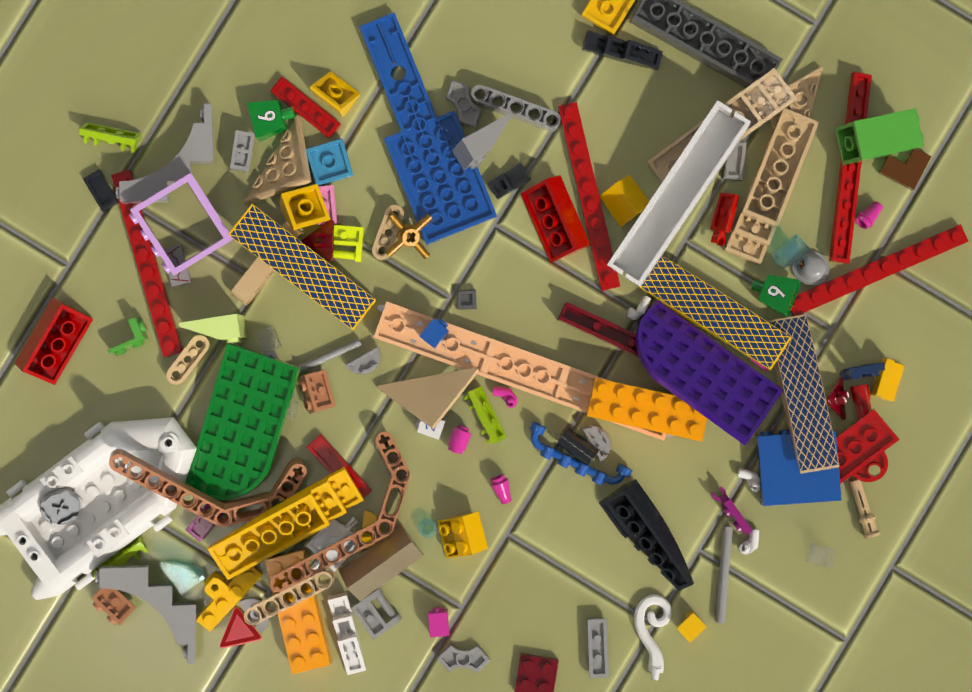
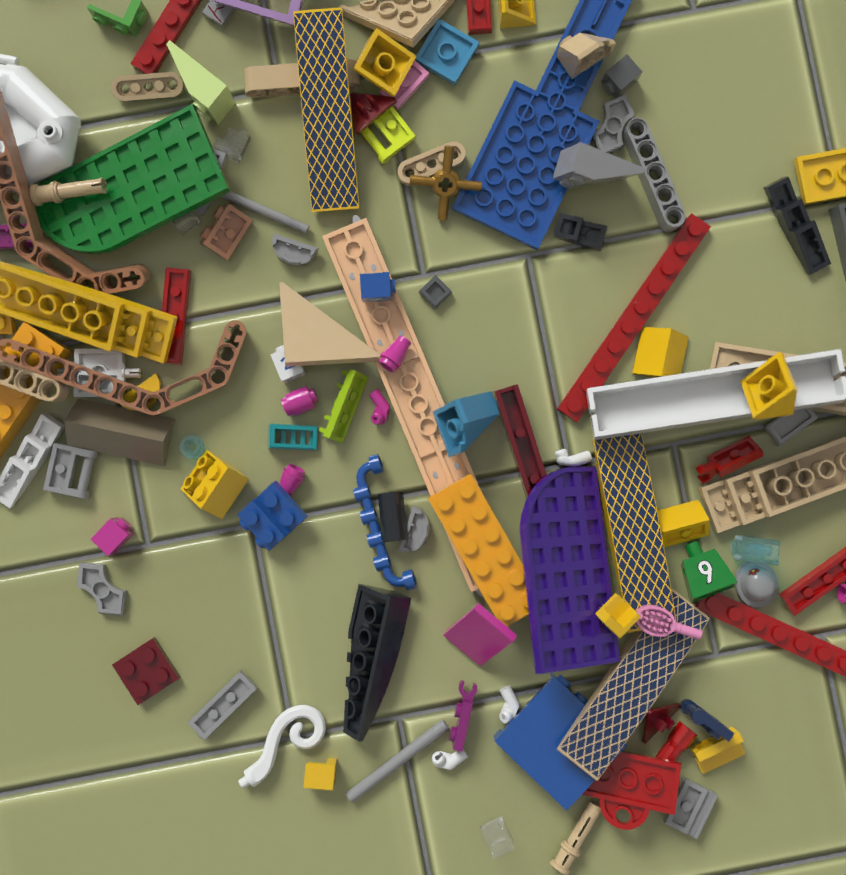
camera: 45 degrees right, 0 degrees up
red slope [521,175,591,263] -> none
none -> tan pin [29,177,108,206]
none -> blue plate [237,481,308,551]
none -> teal slope [267,424,318,450]
none -> dark pink cone [378,335,411,373]
none -> dark azure slope [433,391,500,457]
none -> dark pink tile [443,603,517,666]
none -> tan slope [556,33,616,79]
none -> yellow panel [595,593,641,638]
none -> dark grey brick [601,54,642,98]
none -> bright pink piece [636,605,702,640]
none -> yellow panel [657,500,710,548]
none -> light grey plate [663,777,718,839]
none -> yellow slope [740,351,797,420]

